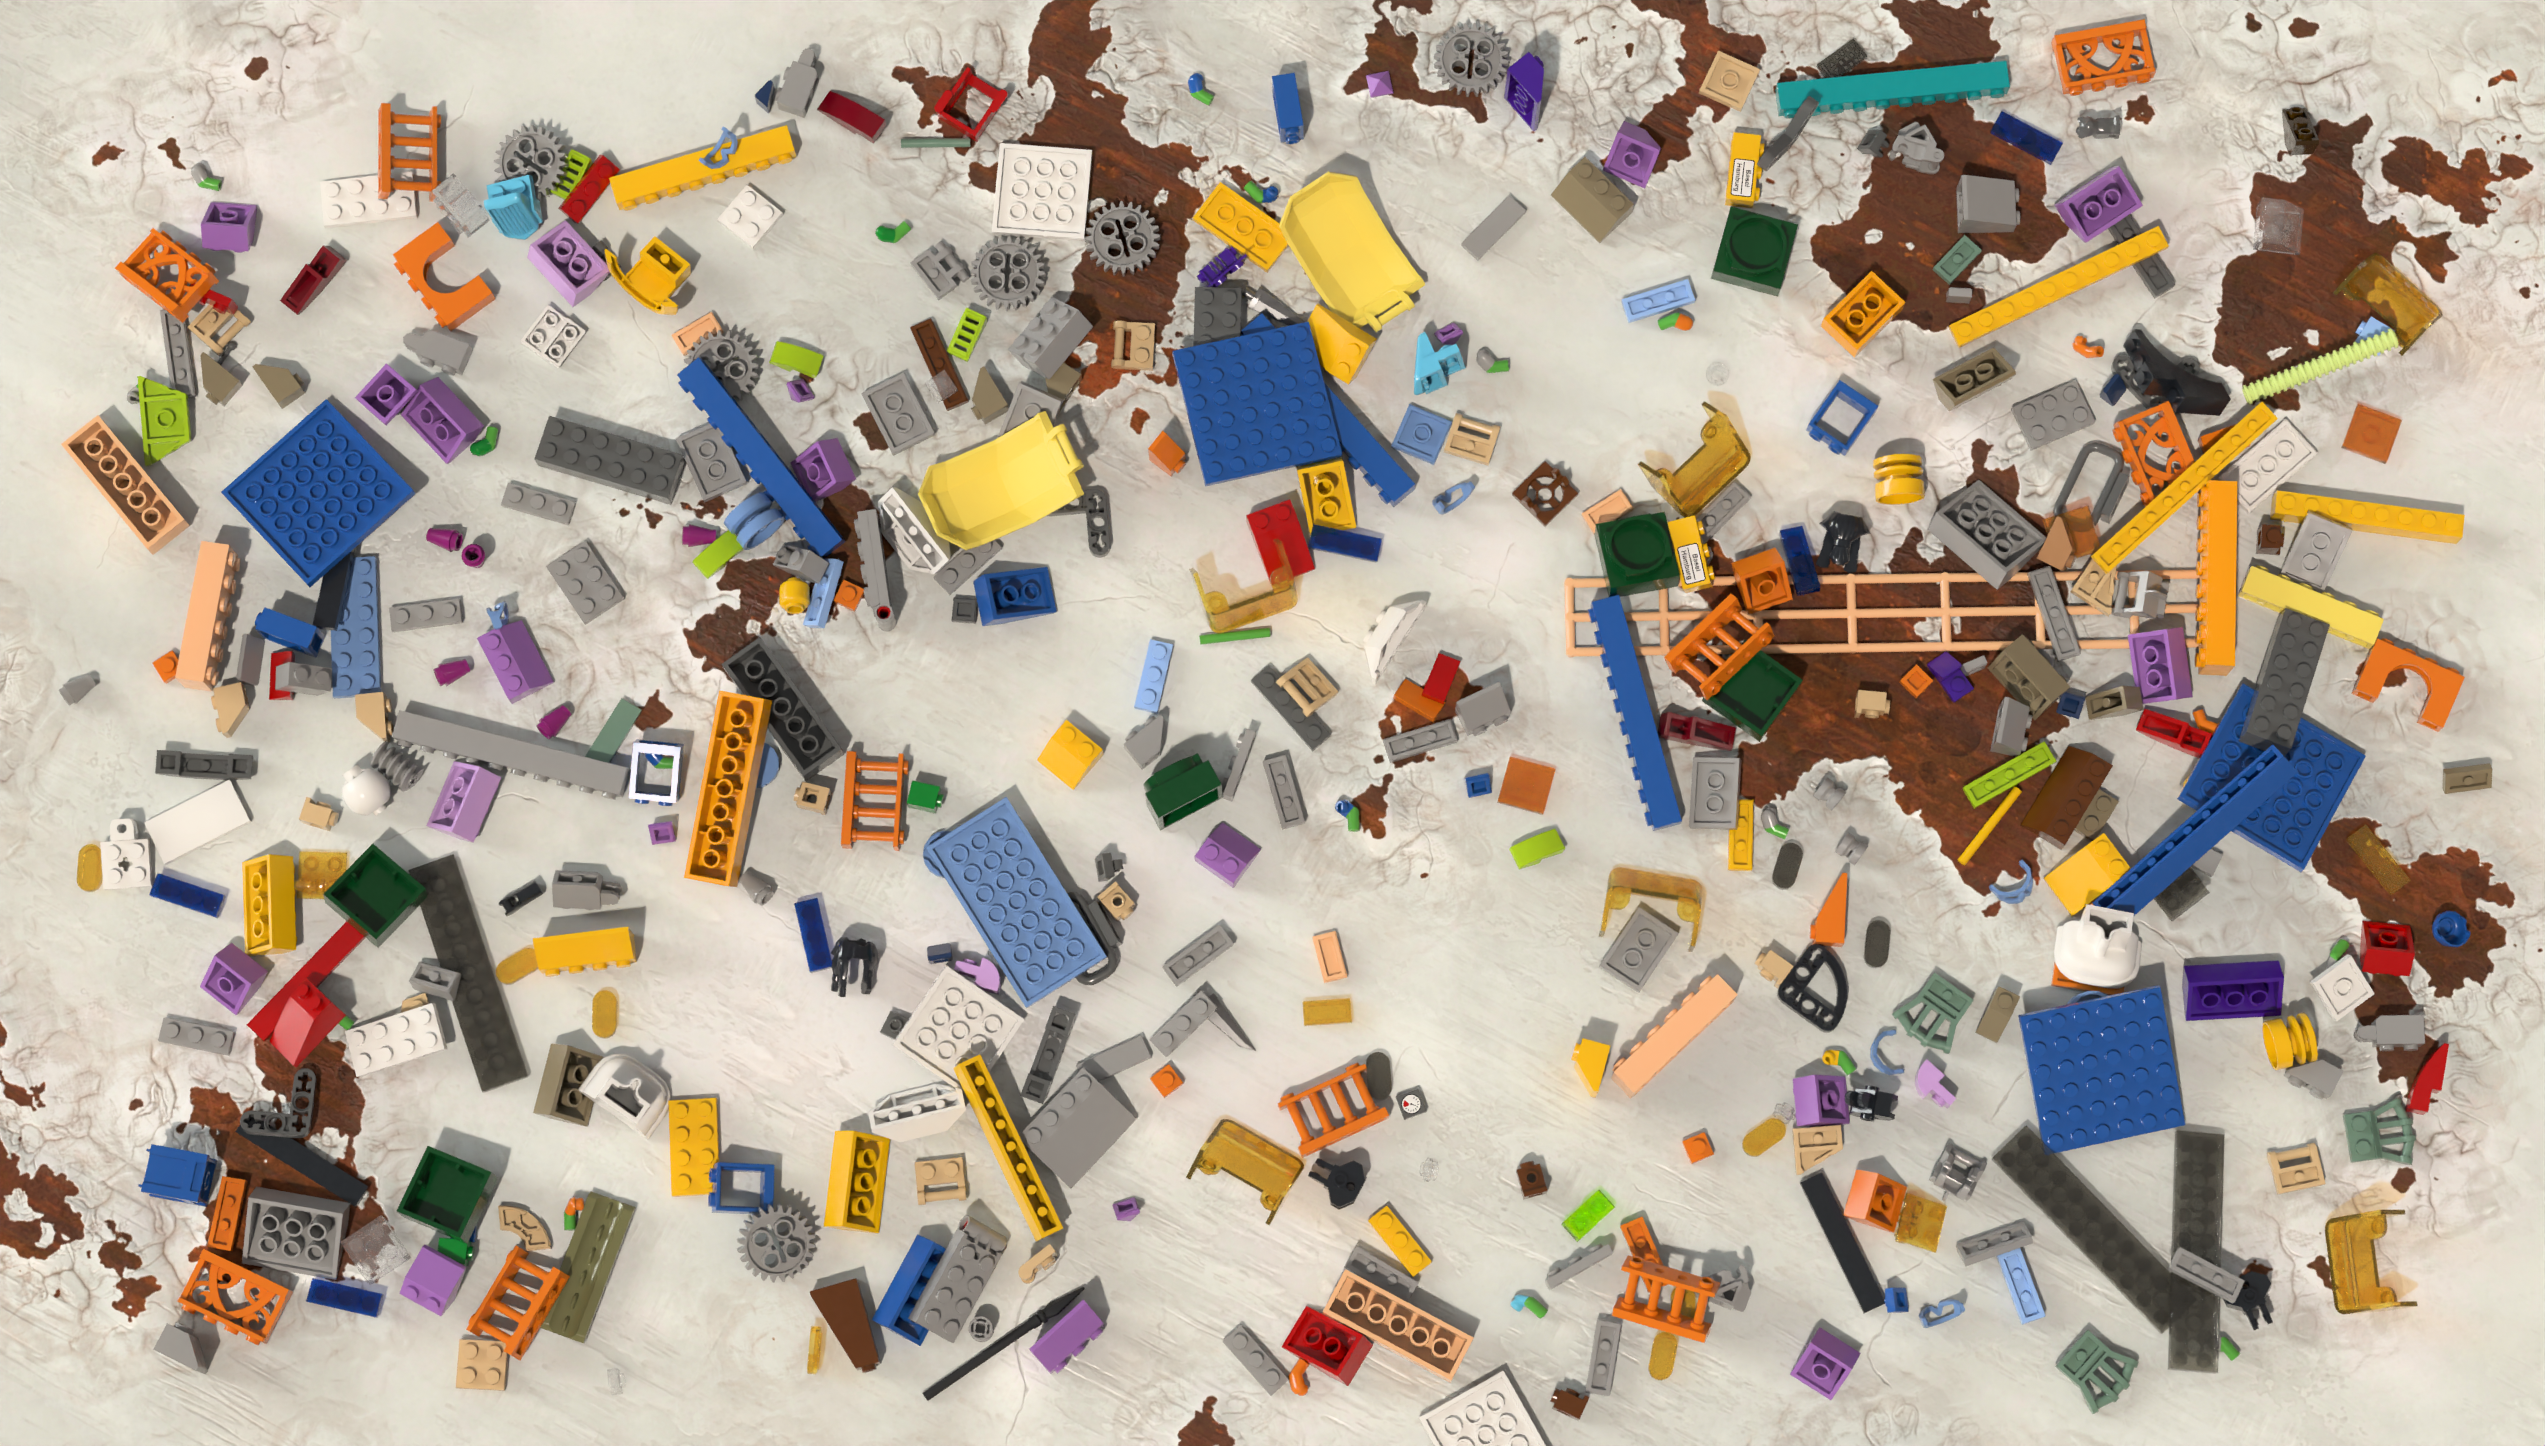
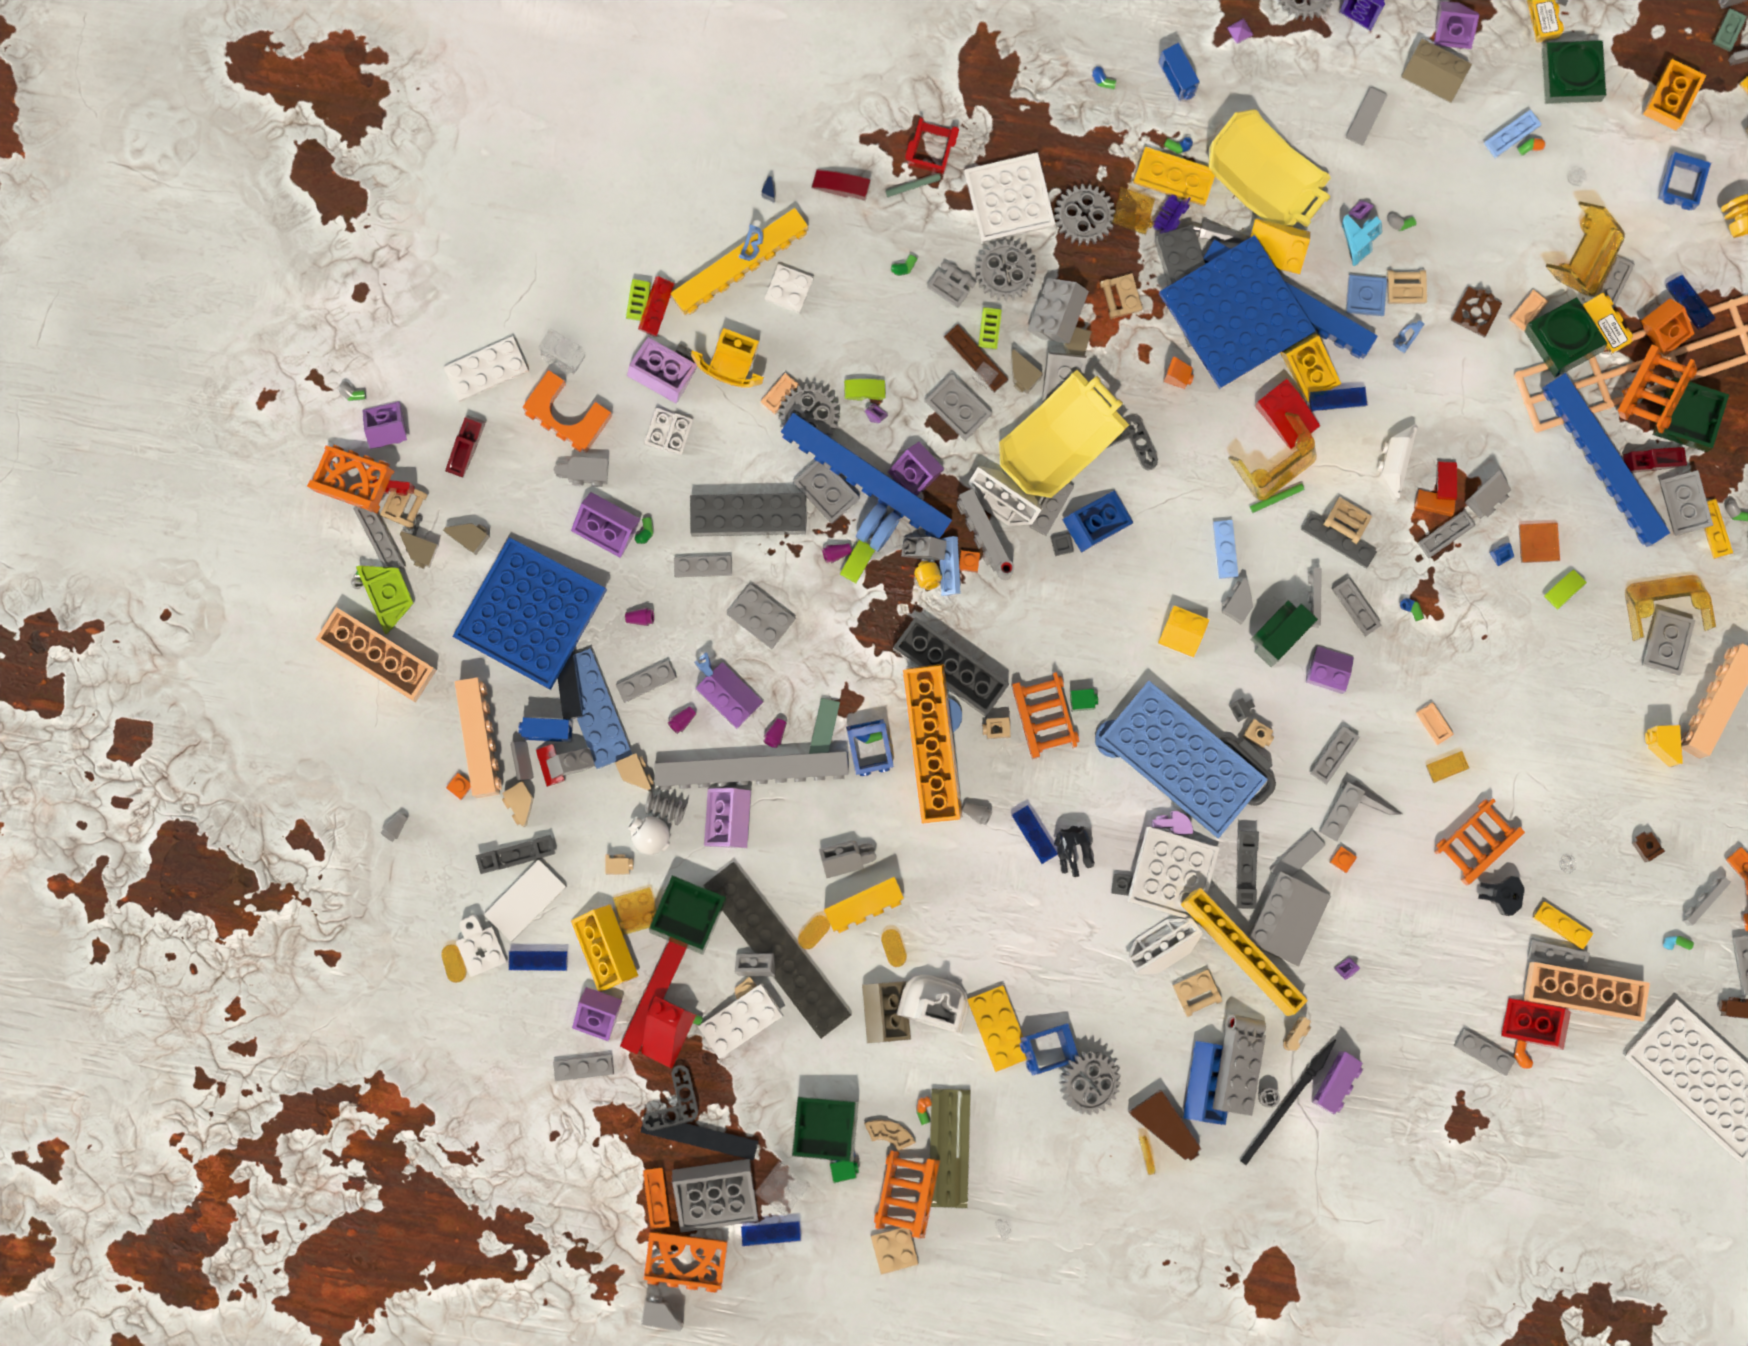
camera: 20 degrees left, 5 degrees up
blue container [138,1144,217,1207] -> none
medium lavender slope [355,363,418,426] -> none
orange fence [378,103,441,202] -> none
medium lavender slope [399,1244,466,1316] -> none
magenta cone [461,544,485,568] -> none
medium azure piece [484,175,543,240] -> none
light grey gear [494,125,569,200] -> none
black bar [499,881,543,916] -> none
medium lavender slope [648,821,676,845] -> none
light grey hinge [775,48,819,118] -> none
yellow slope [824,1131,890,1233] -> none
slope [927,943,953,964] -> none
clear yellow windscreen [1186,1119,1304,1225] -> none
clear smoke tile [1366,1052,1392,1101] -> none
tile [1396,1089,1427,1120] -> none
clear neon green slope [1561,1190,1615,1242] -> none
black piece [1816,511,1870,573] -> none
none -> clear yellow hinge [1112,187,1155,235]

